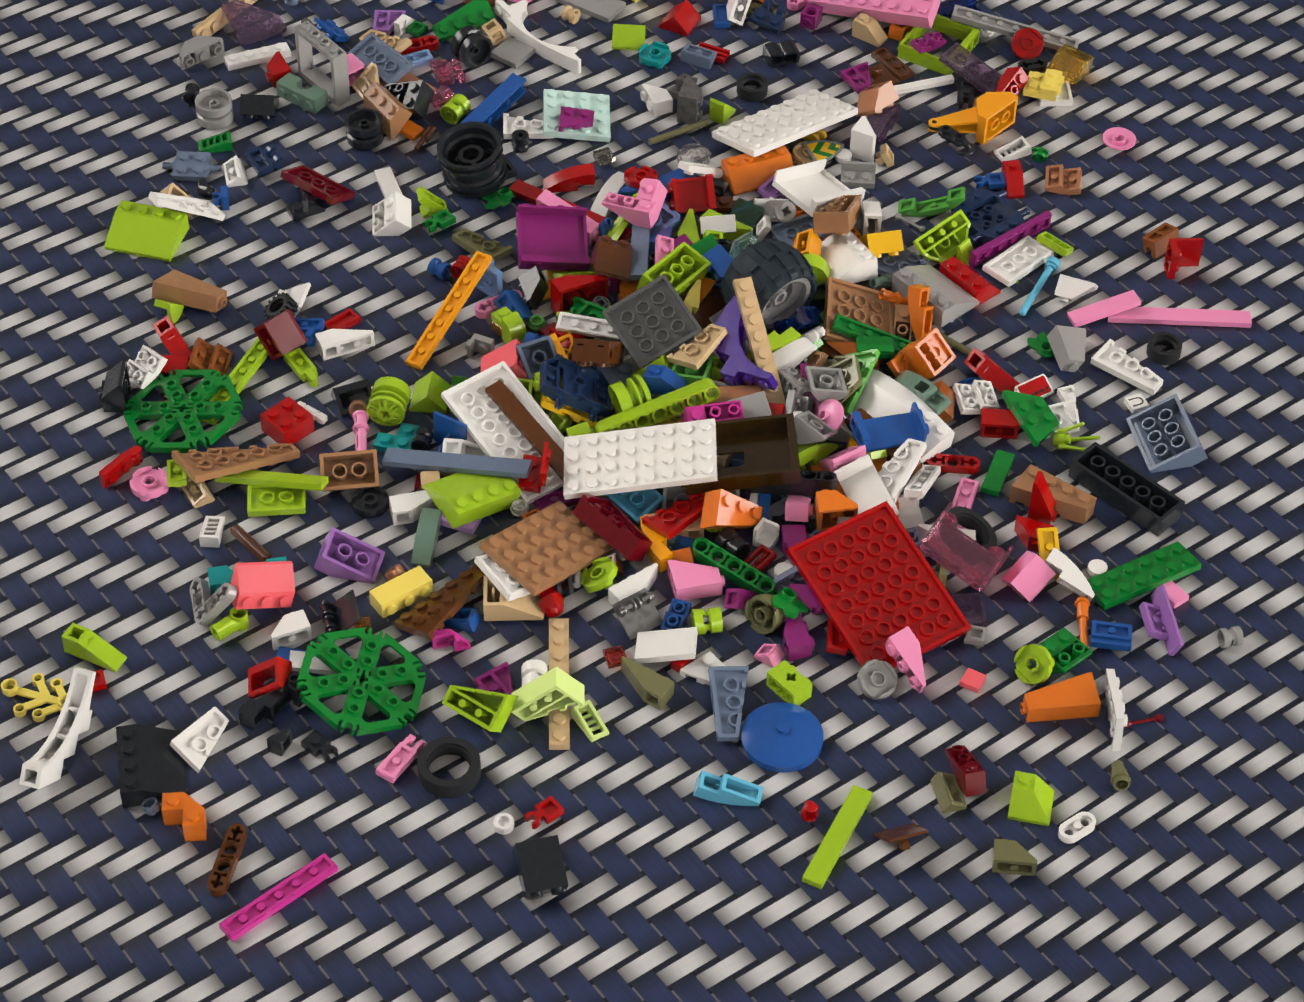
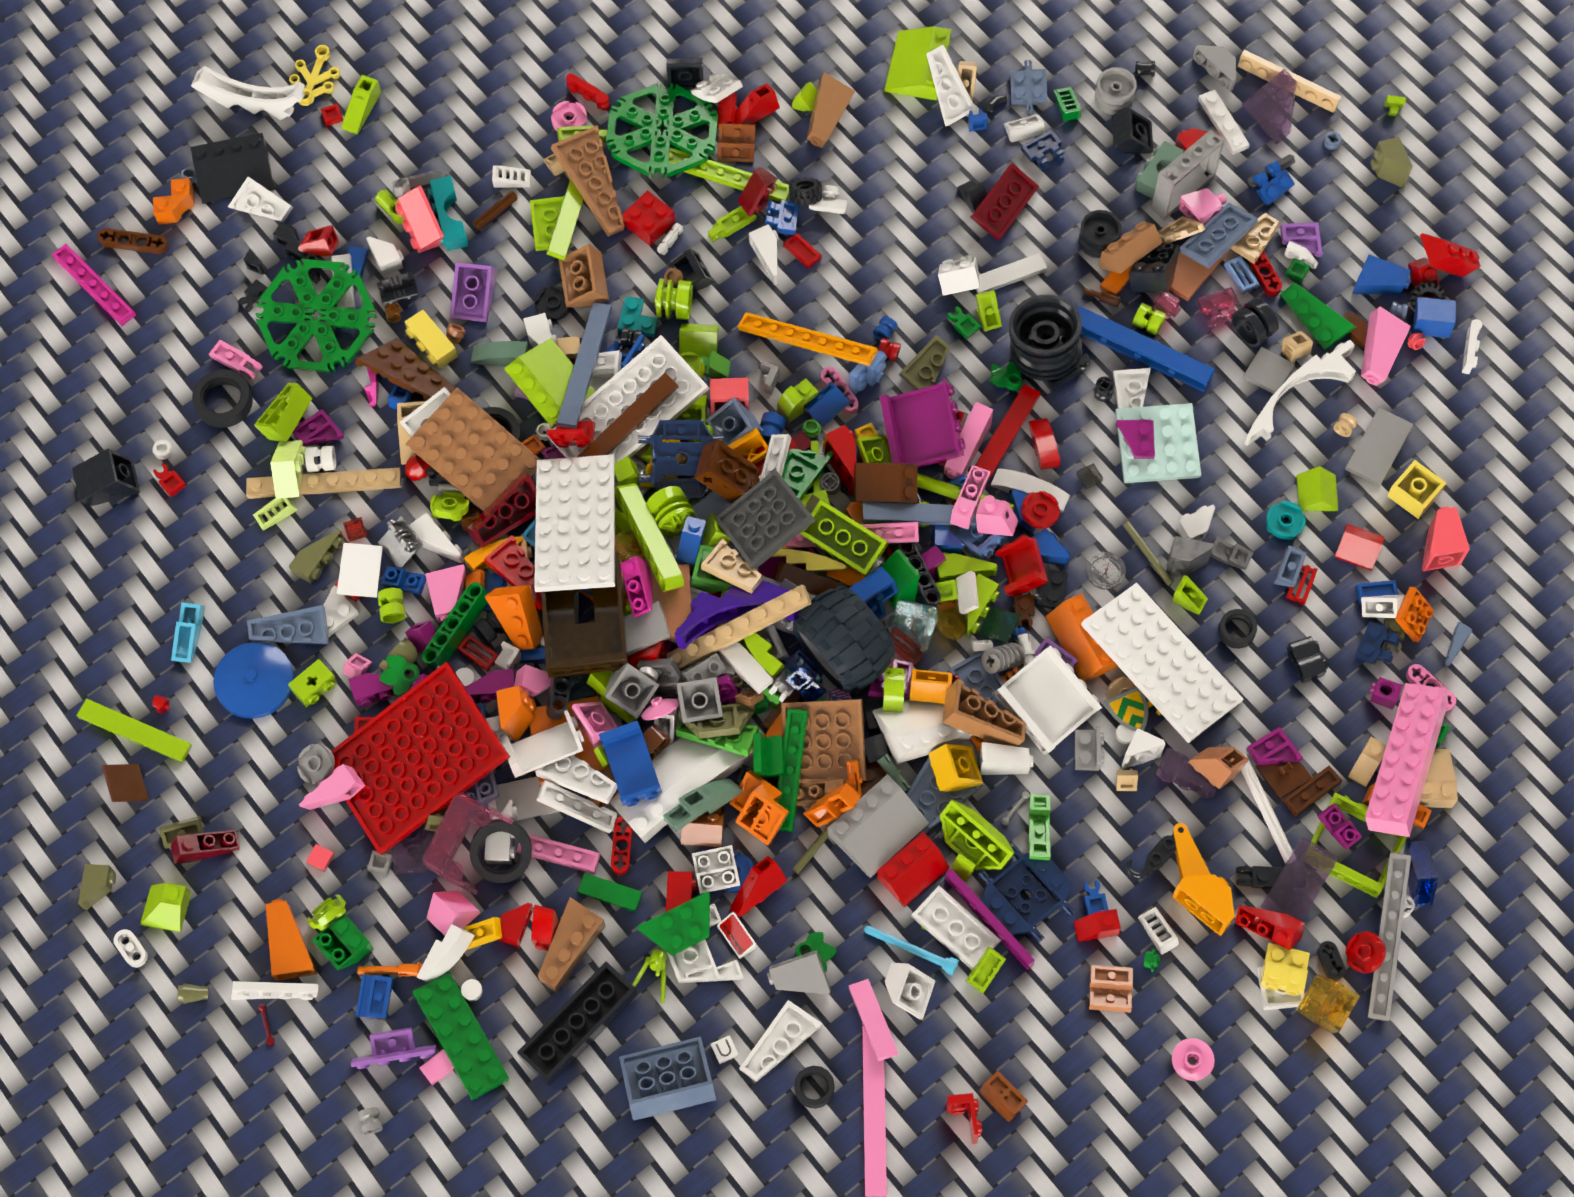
camera: 90 degrees right, 20 degrees up
bright pink pin [352,410,369,451] -> none
slope [518,266,549,310] -> none
white hinge [678,161,723,179] -> none

